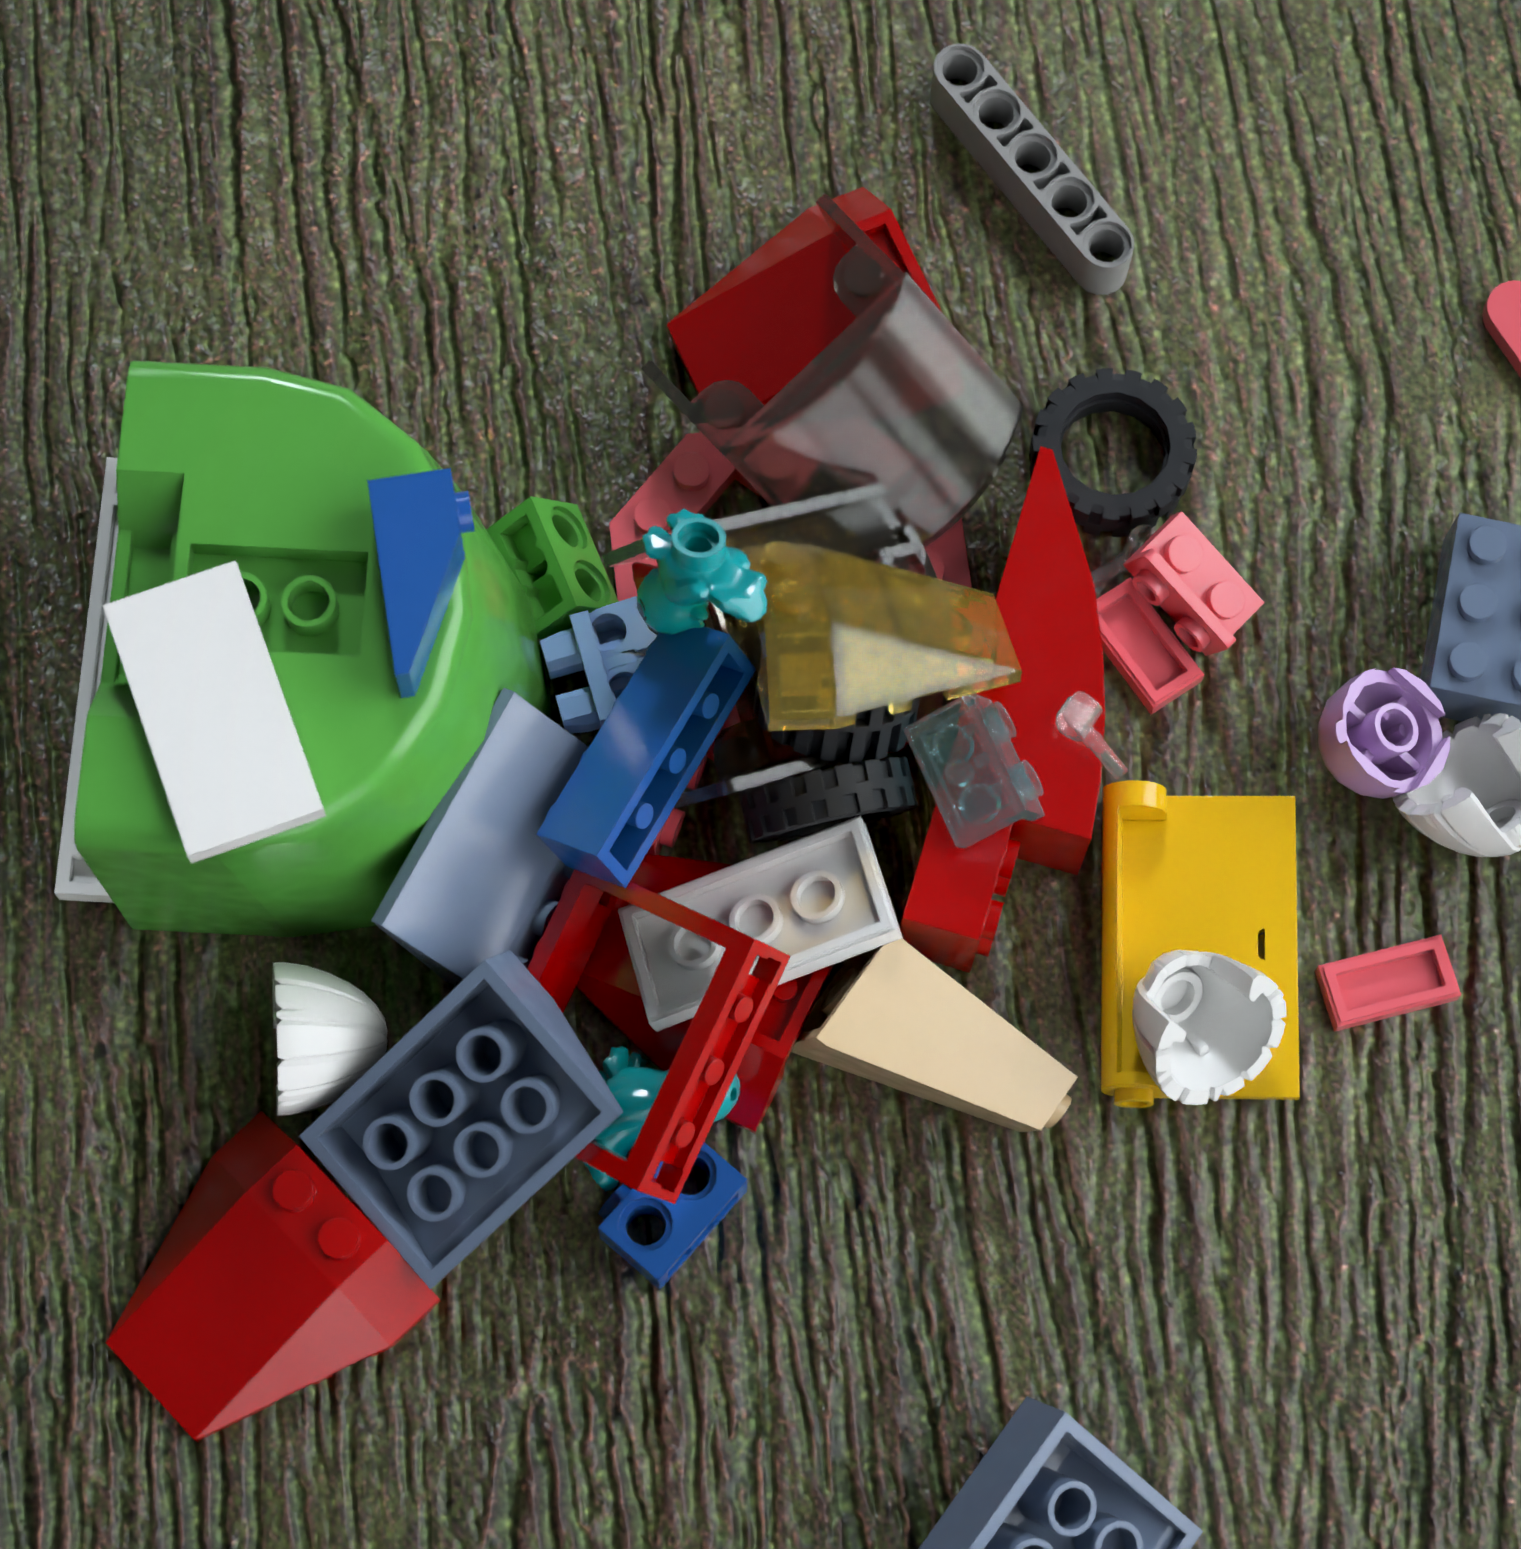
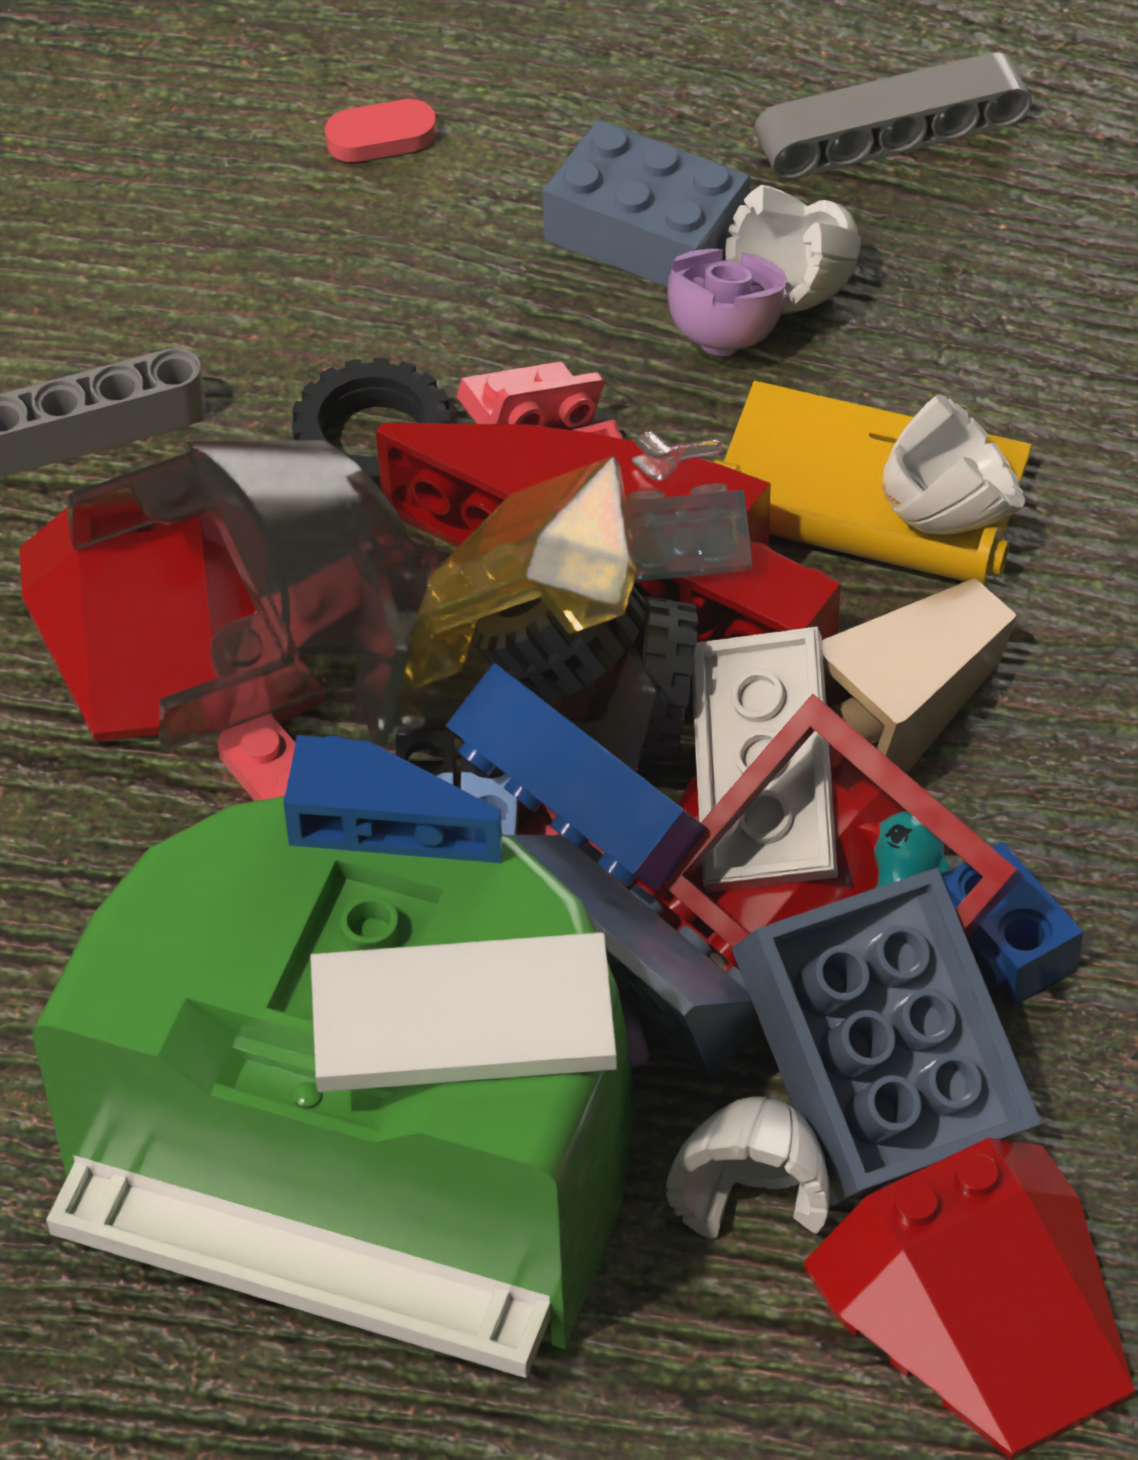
camera: 70 degrees left, 20 degrees down
teal animal [632,509,768,635] -> none
coral tile [1314,934,1461,1032] -> none

